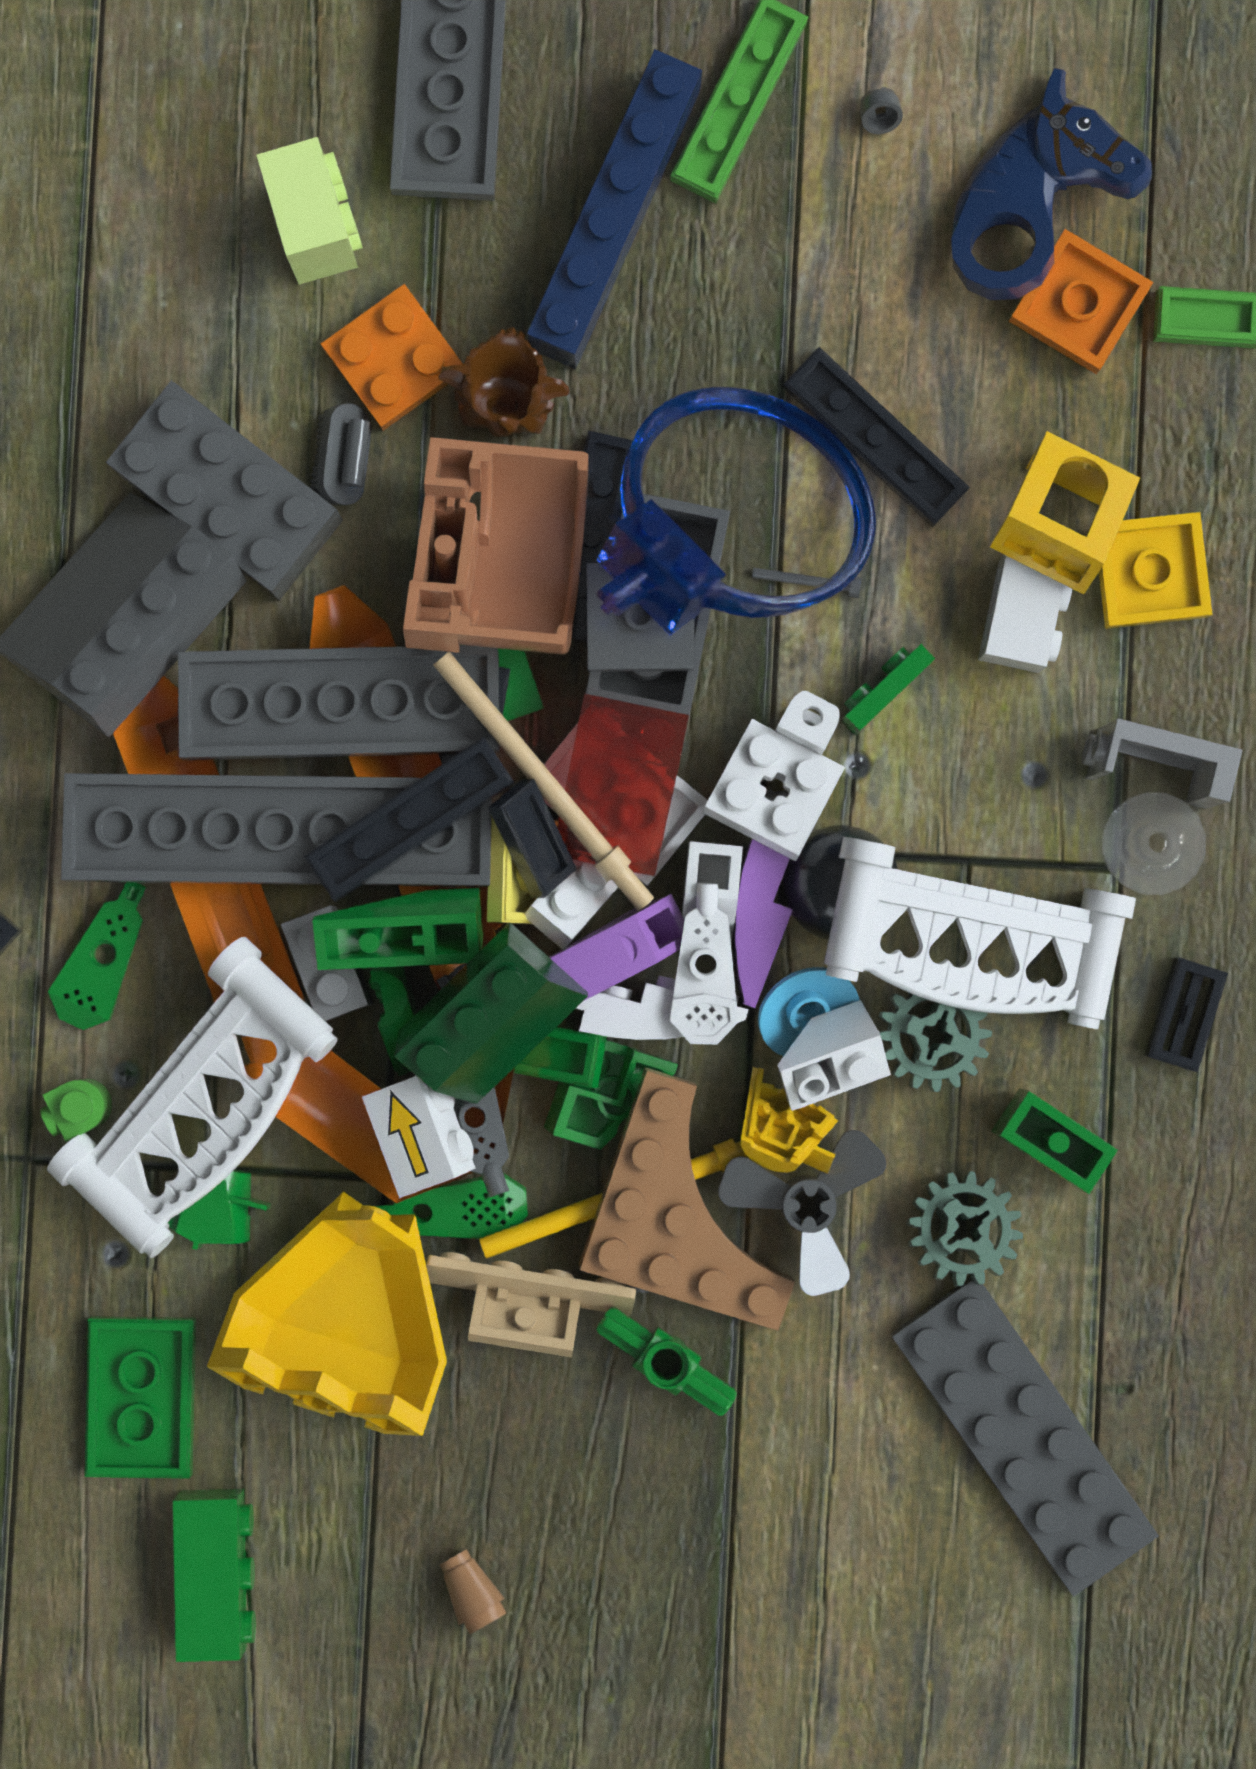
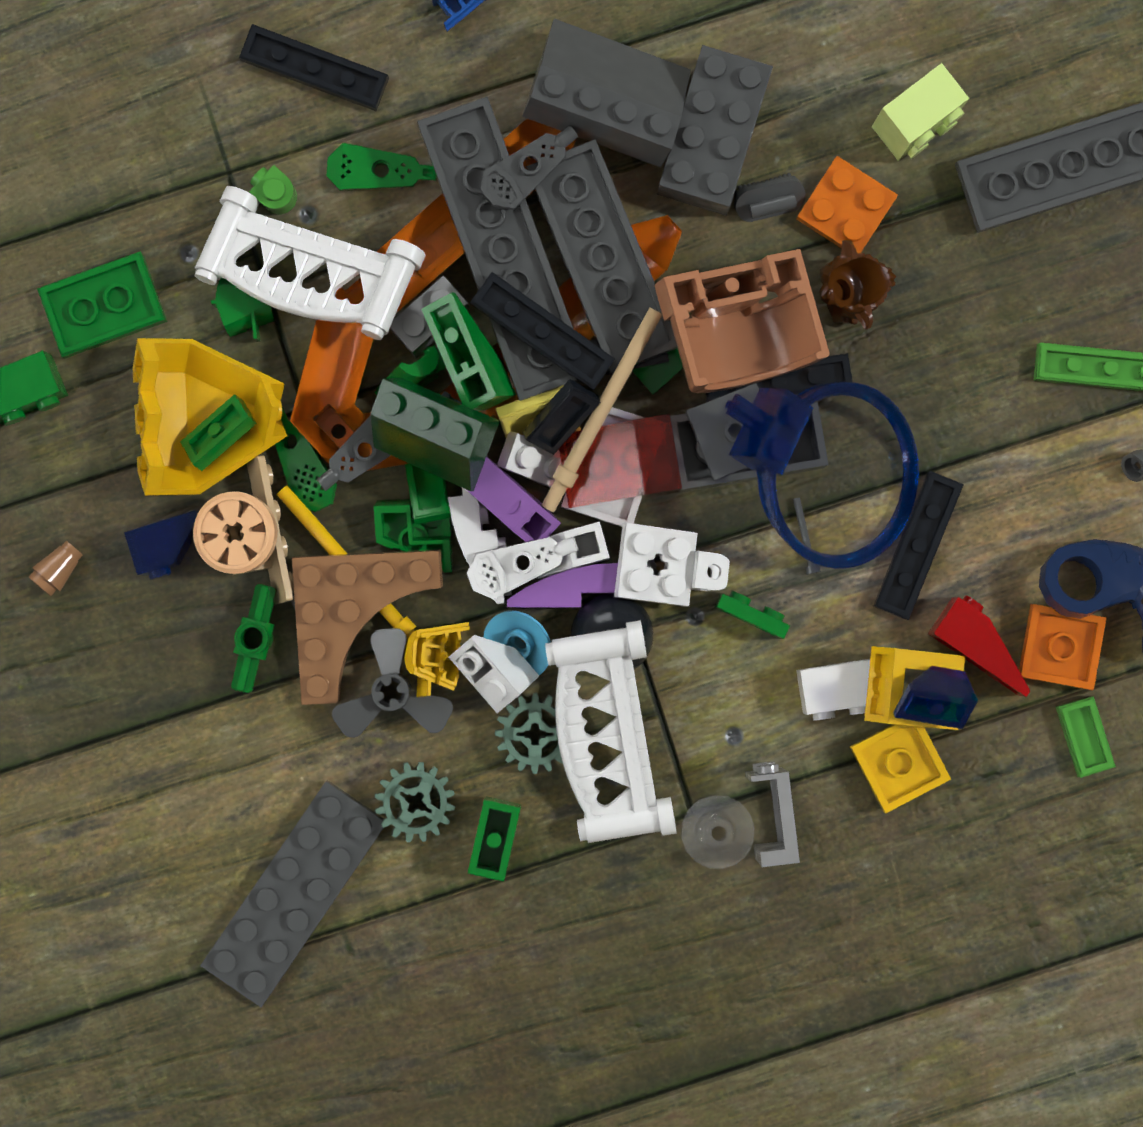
camera: 80 degrees right, 0 degrees up
white brick [362,1076,476,1198] -> none
dark blue brick [527,49,702,369] -> none
black tile [1145,957,1228,1072] -> none
none -> clear blue slope [124,510,199,580]
none -> green plate [180,394,257,471]
none -> light nougat wheel [193,491,278,574]
none -> dark grey piece [481,125,578,210]
none -> clear blue slope [893,666,978,729]
none -> red slope [928,595,1030,697]

